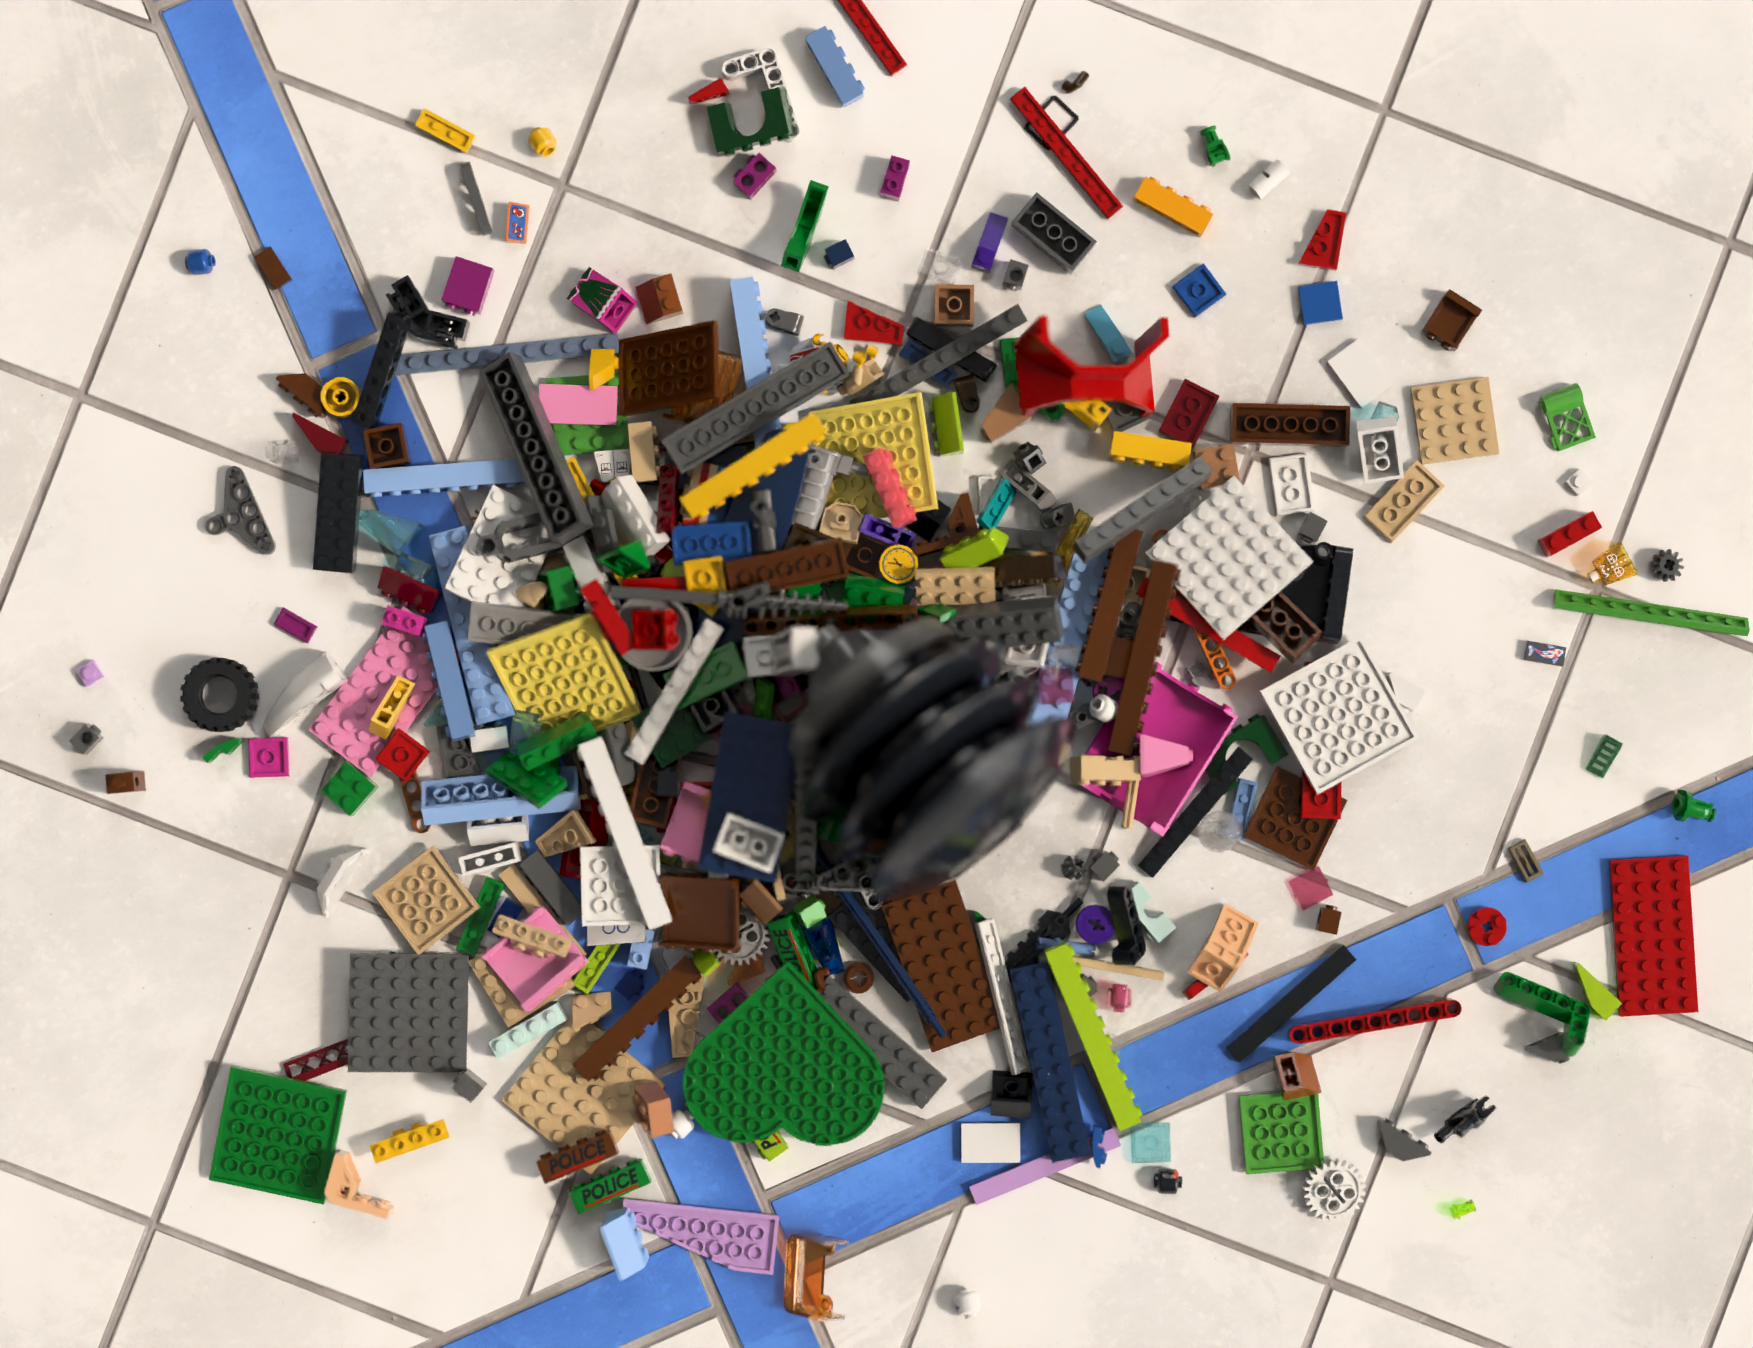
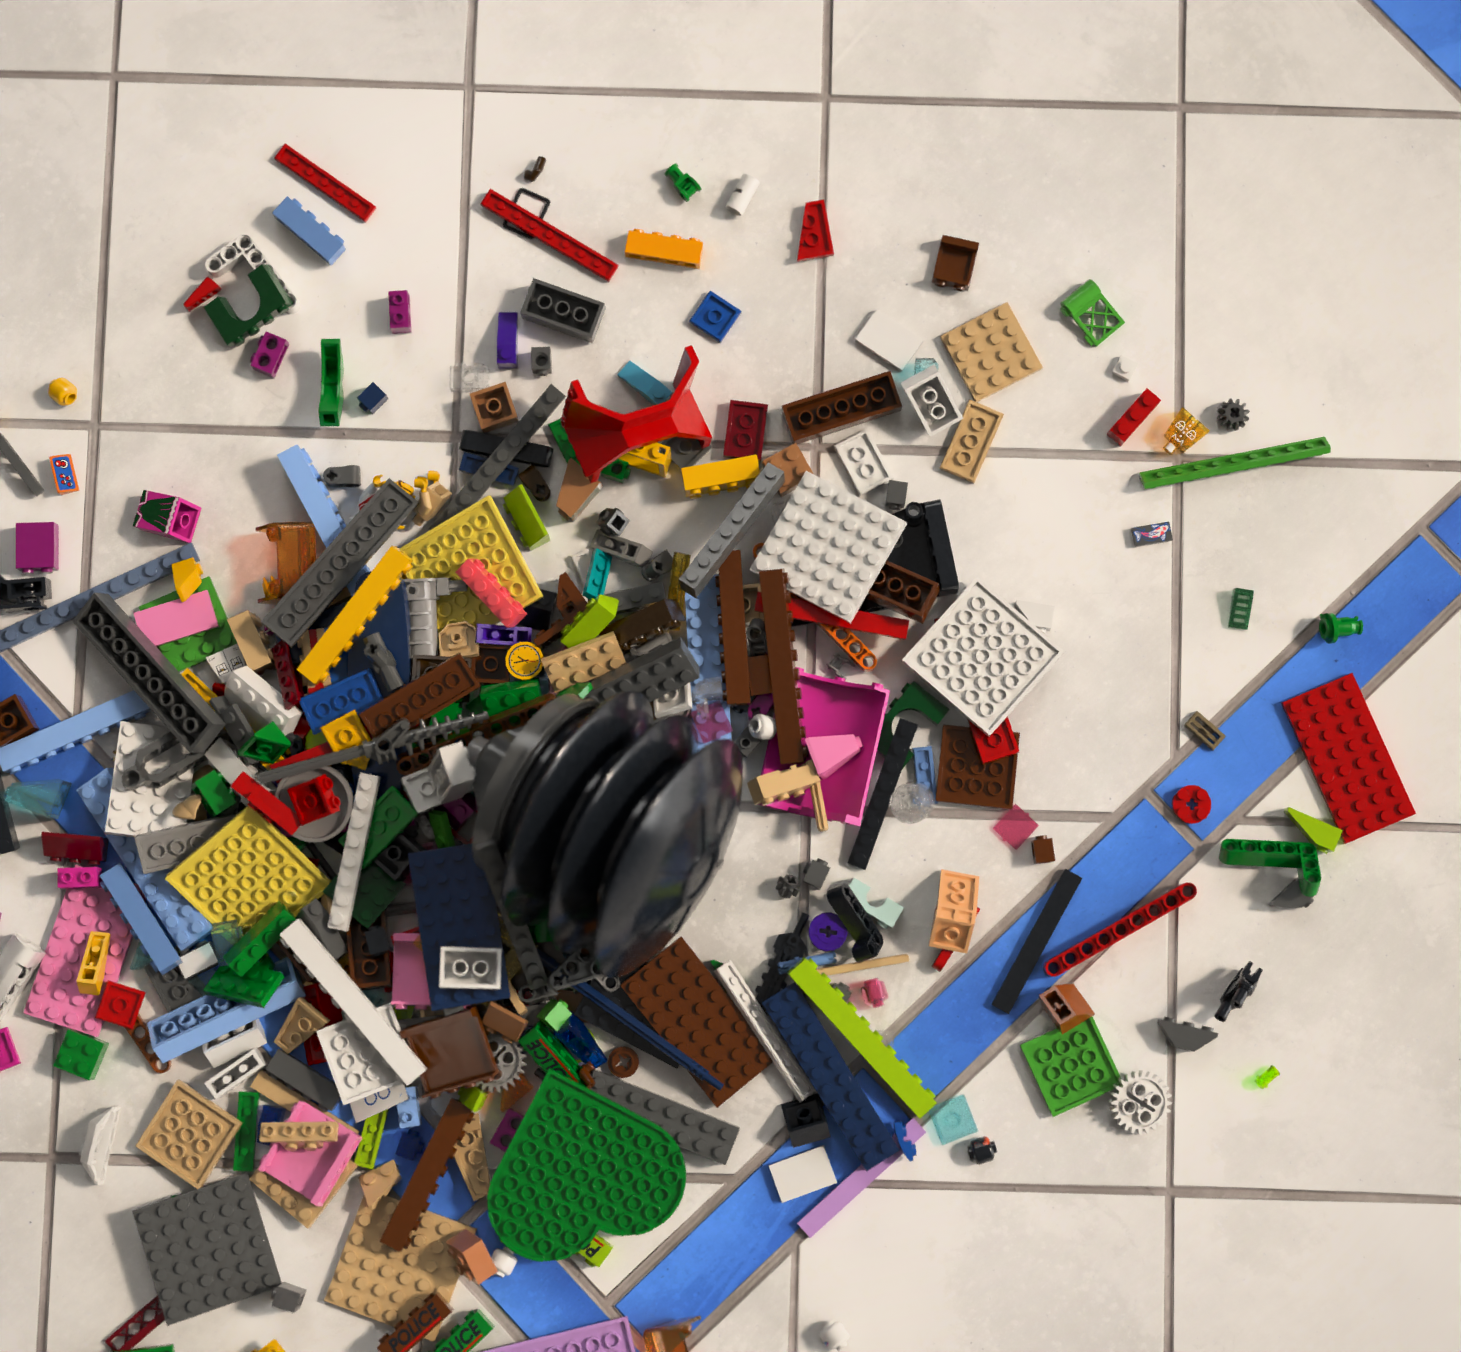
camera: 20 degrees left, 5 degrees down
clear light blue brick [394,552,440,588] -> none
light aqua brick [488,1002,568,1059] -> none
reddish brown plate [619,320,720,417] -> none
dark orange slope [635,273,684,325] -> none
red wing [844,301,904,346] -> none
blue tile [1298,281,1343,325] -> none

